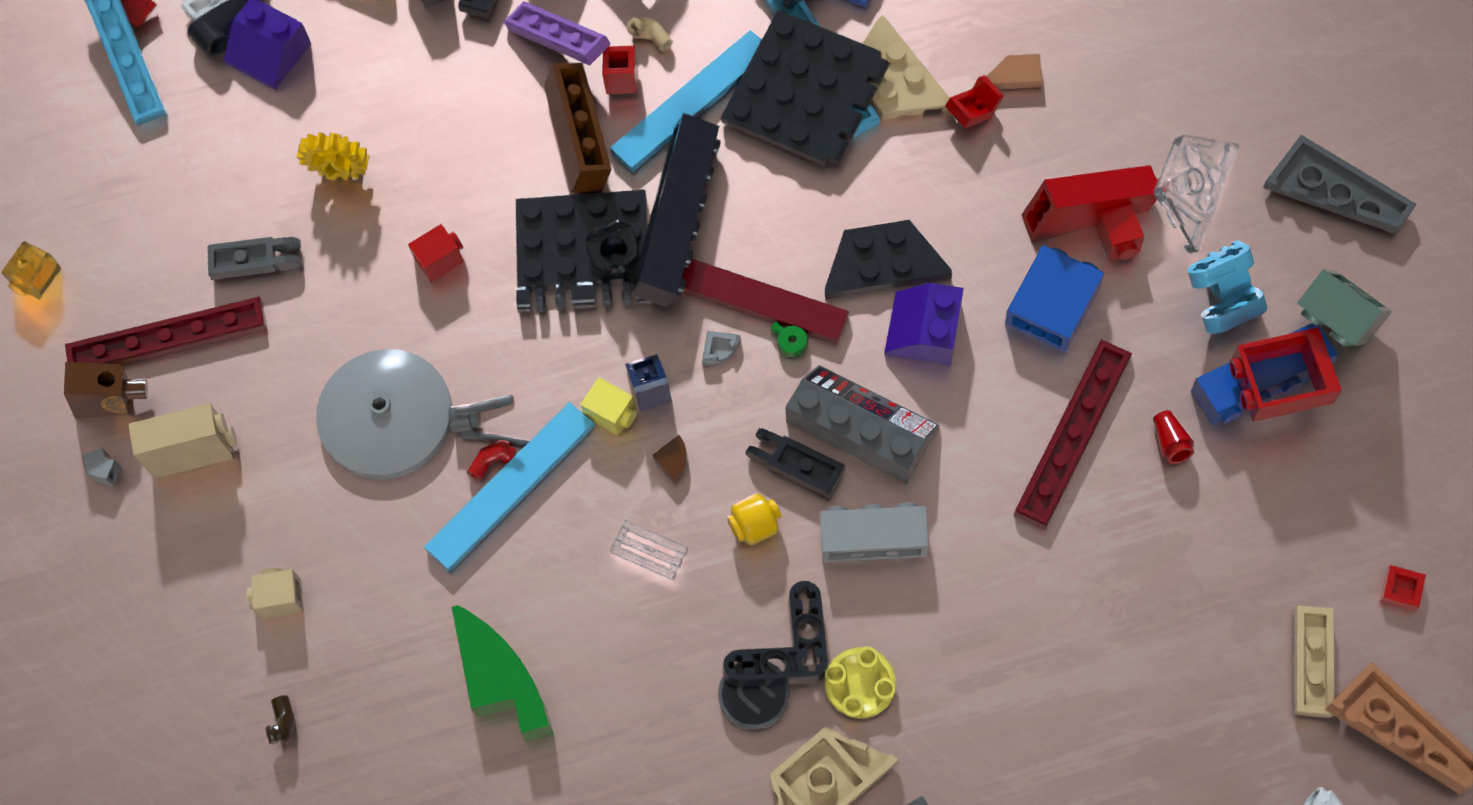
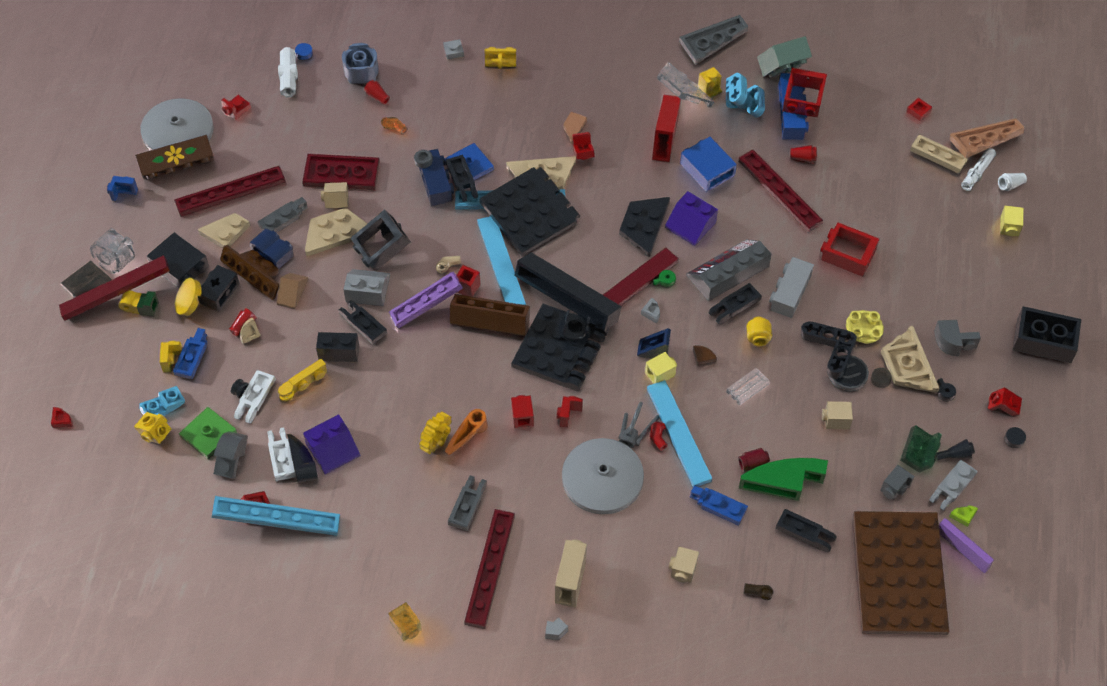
camera: 70 degrees left, 10 degrees down
reddish brown torso [64,362,148,418] -> none
red brick [1095,202,1145,260] -> none
none -> orange piece [445,409,488,455]
none -> red bracket [556,396,583,428]
none -> blue hinge [690,485,748,526]
none -> yellow brick [698,67,722,99]
none -> dark red brick [738,448,770,472]
none -> black hinge [775,509,837,553]
none -> red window [820,222,880,277]
none -> tan brick [822,401,853,429]
none -> clear smoke tile [871,368,892,388]
none -> white pin [961,148,996,191]

